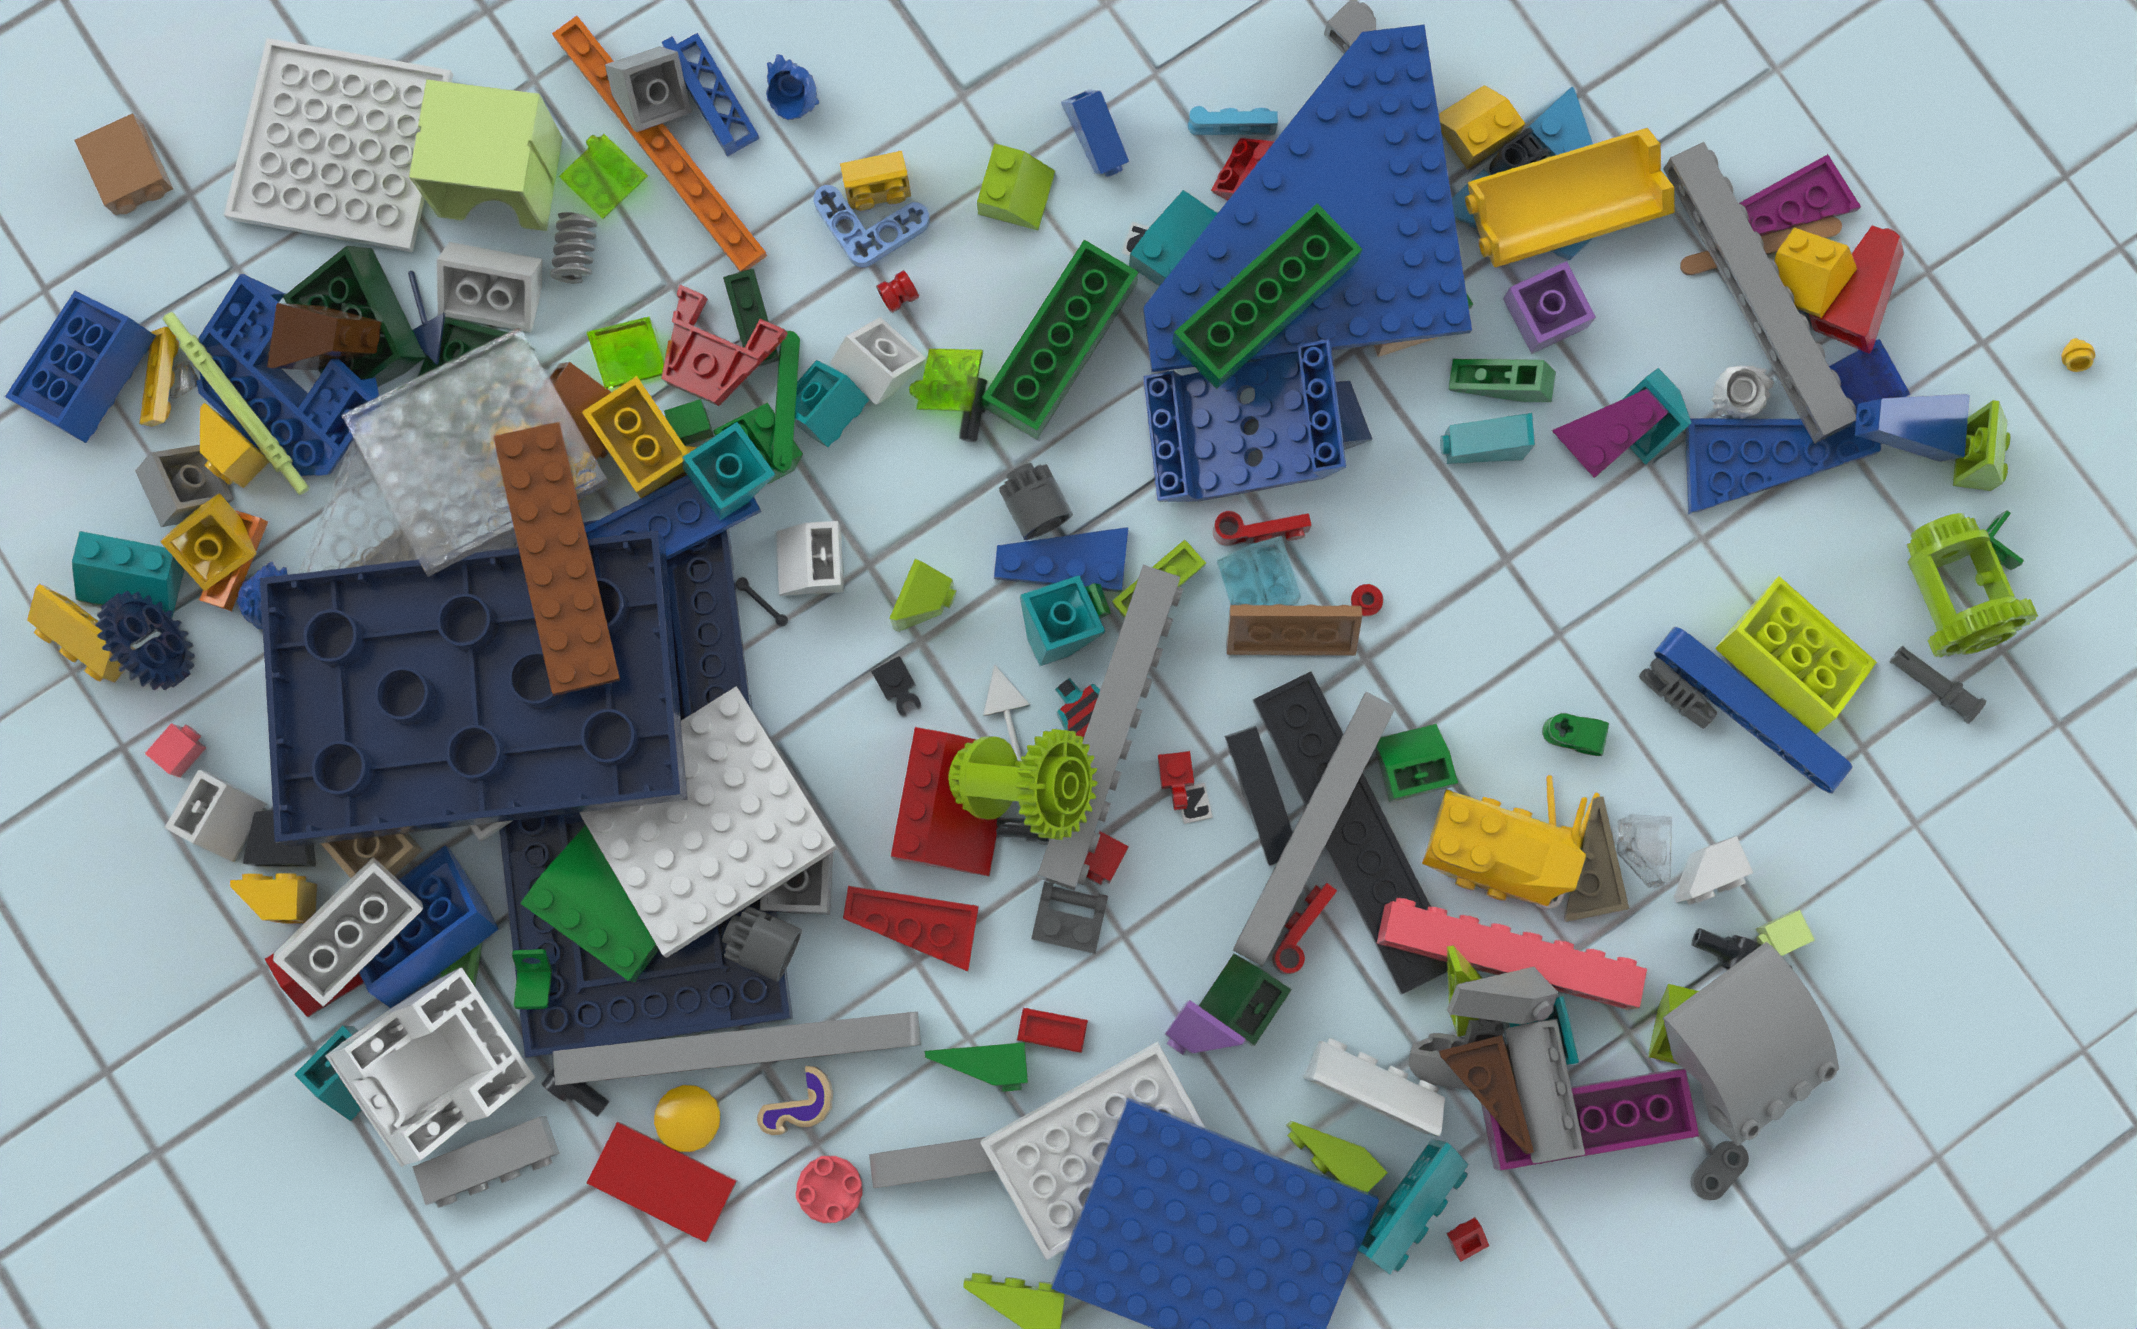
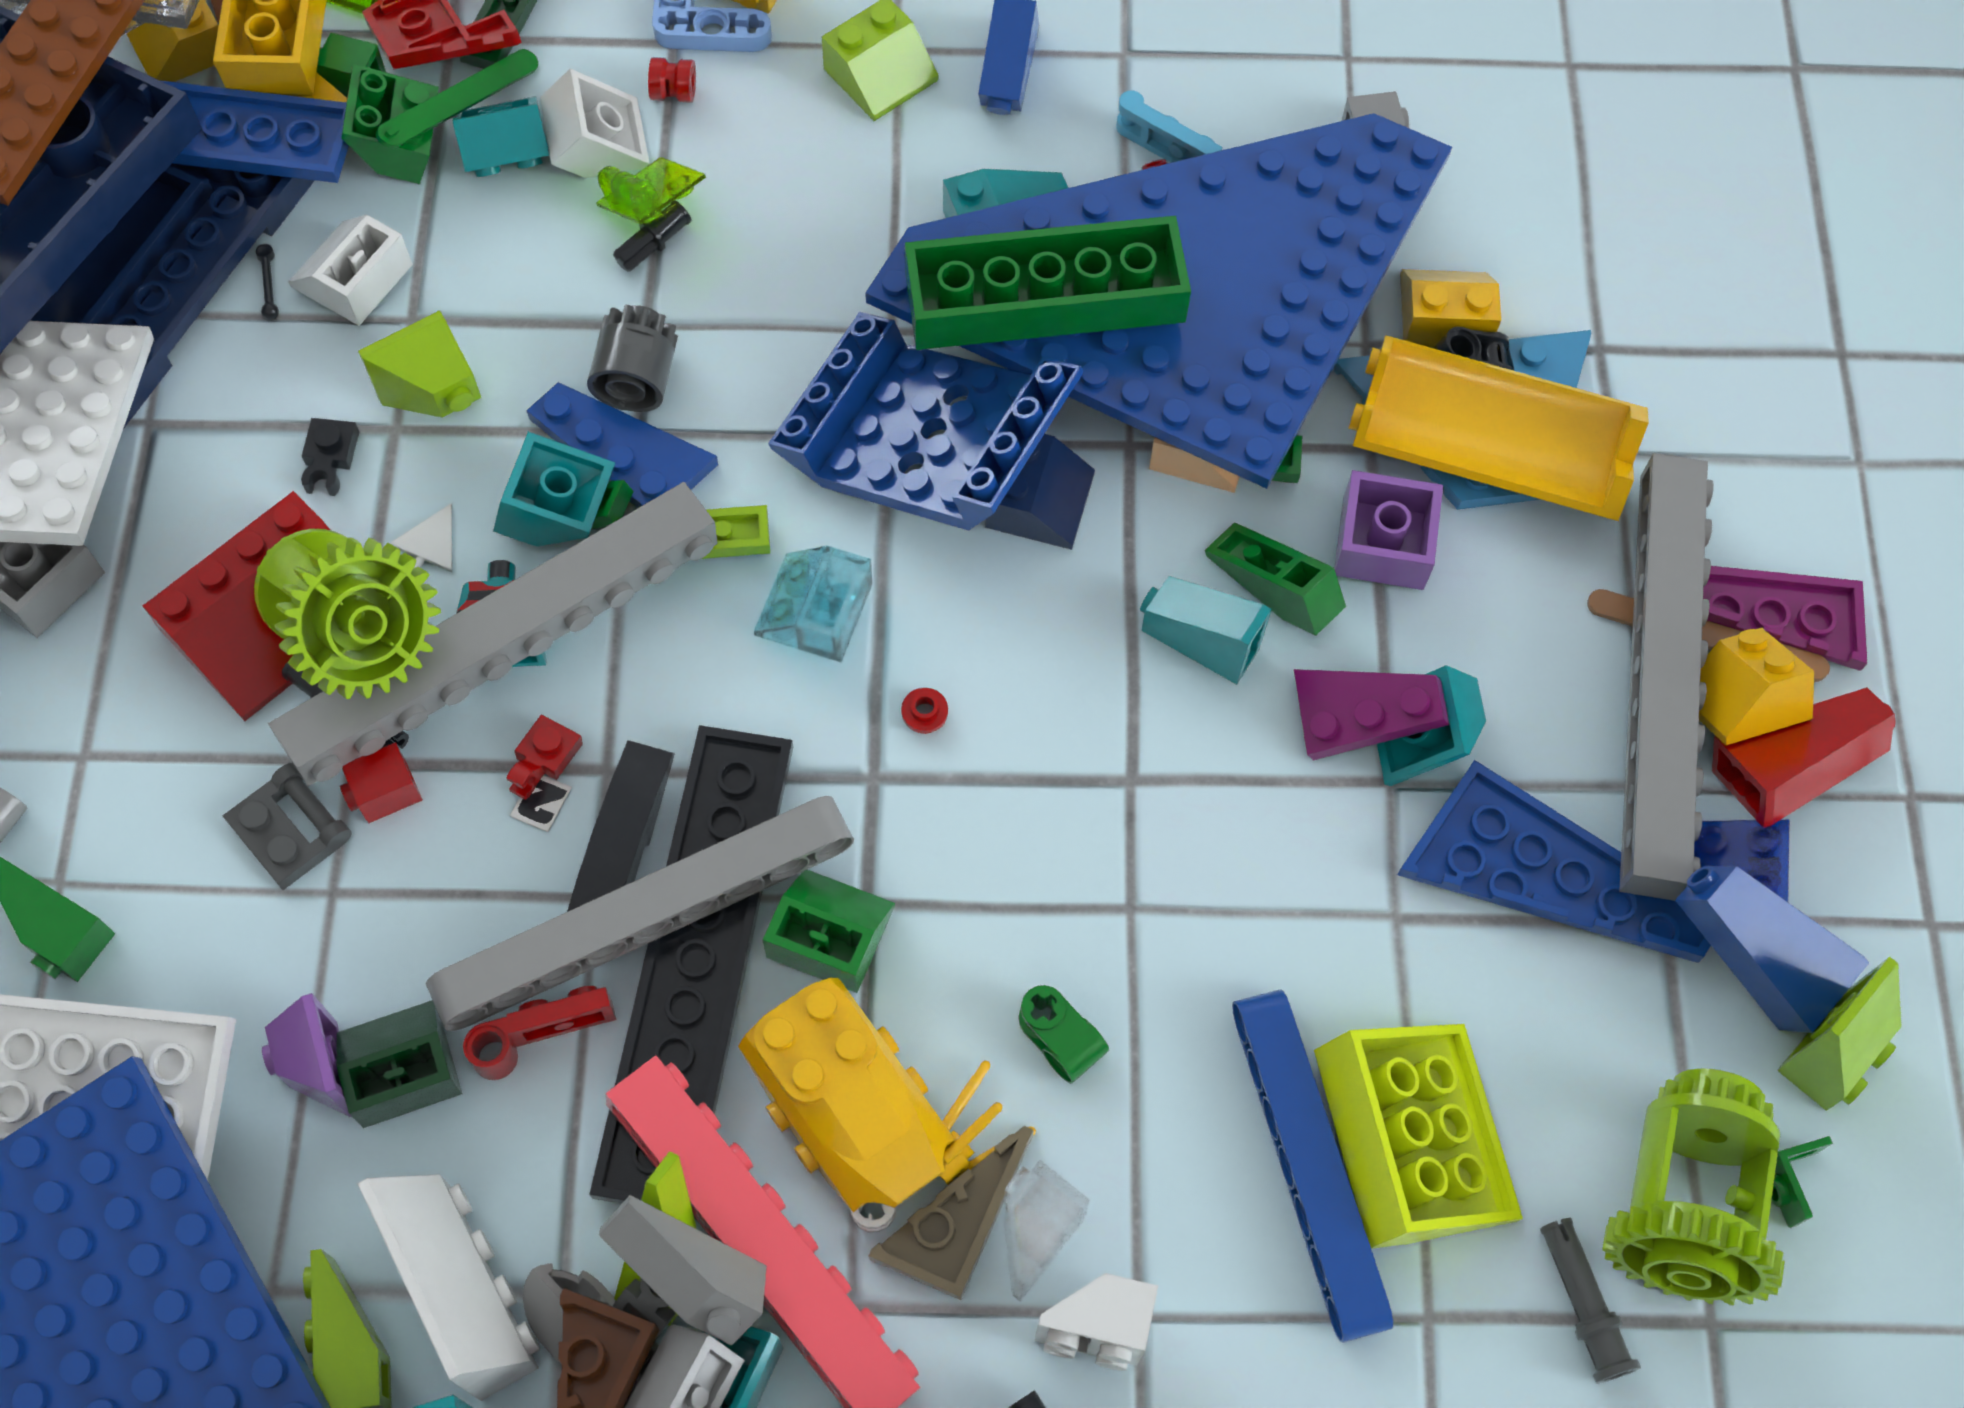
camera: 35 degrees right, 15 degrees down
teal slope [682,422,775,521] -> none
red wing [843,886,979,972] -> none
green brick [982,239,1139,440] -> none
red tile [1017,1008,1088,1053] -> none
red plate [1213,511,1312,547] -> none
medium nougat plate [1226,604,1362,656] -> none
dark grey hinge [1639,658,1717,729] -> none
white hair [1711,365,1774,419] -> none

